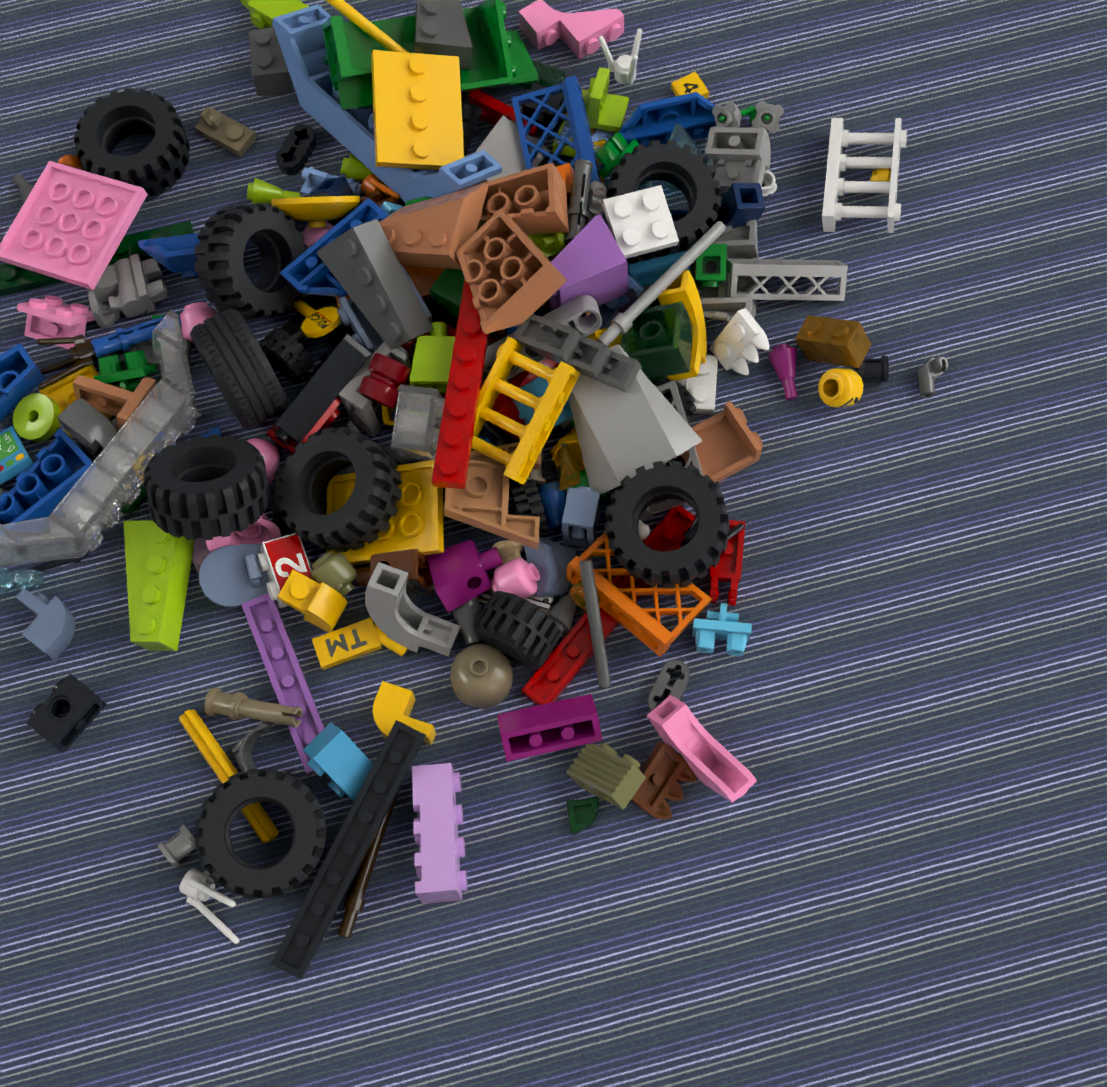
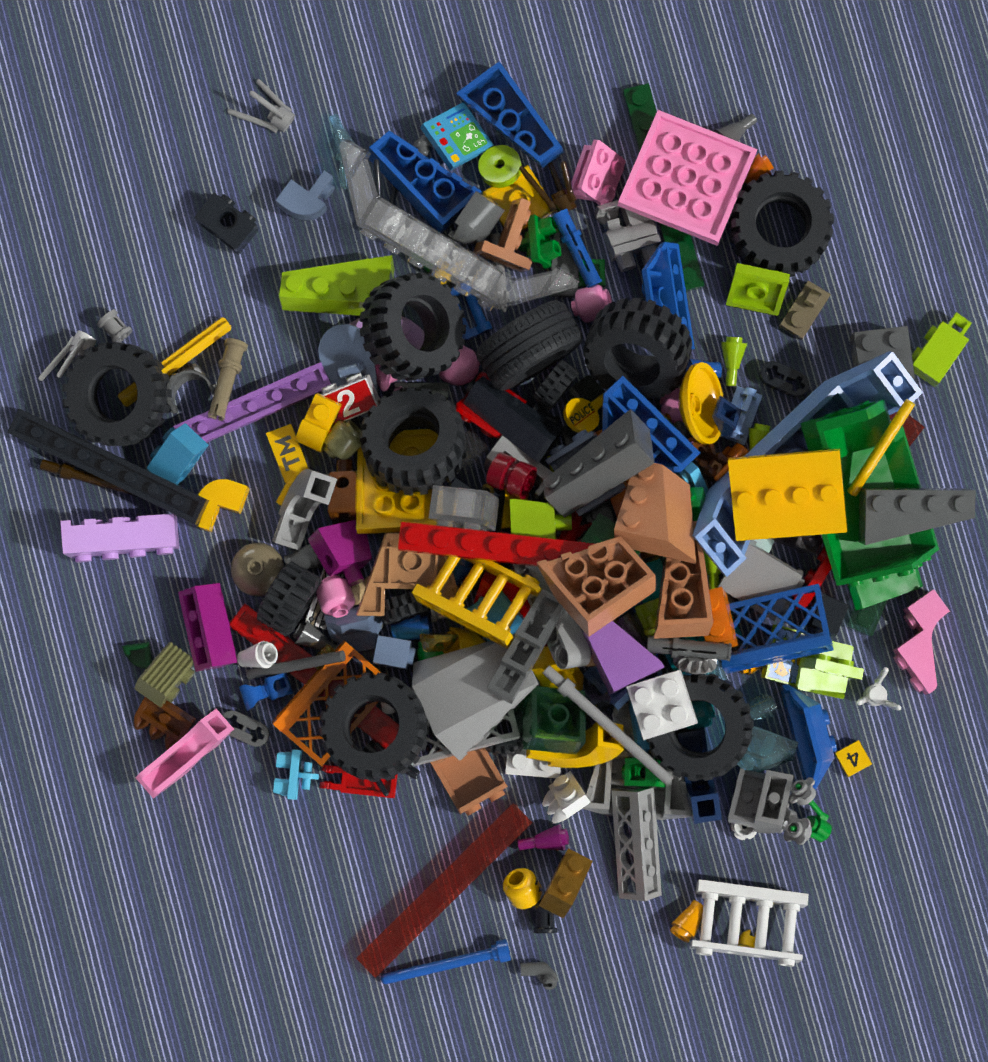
camera: 80 degrees right, 15 degrees up
green hips [595,131,639,179] -> none
none -> white cone [237,641,278,668]
none -> blue leg [239,673,294,711]
none -> clear red plate [356,803,533,978]
none -> blue piece [380,939,511,984]
none -> light orange cone [670,900,703,943]
none -> lime plate [726,263,790,316]

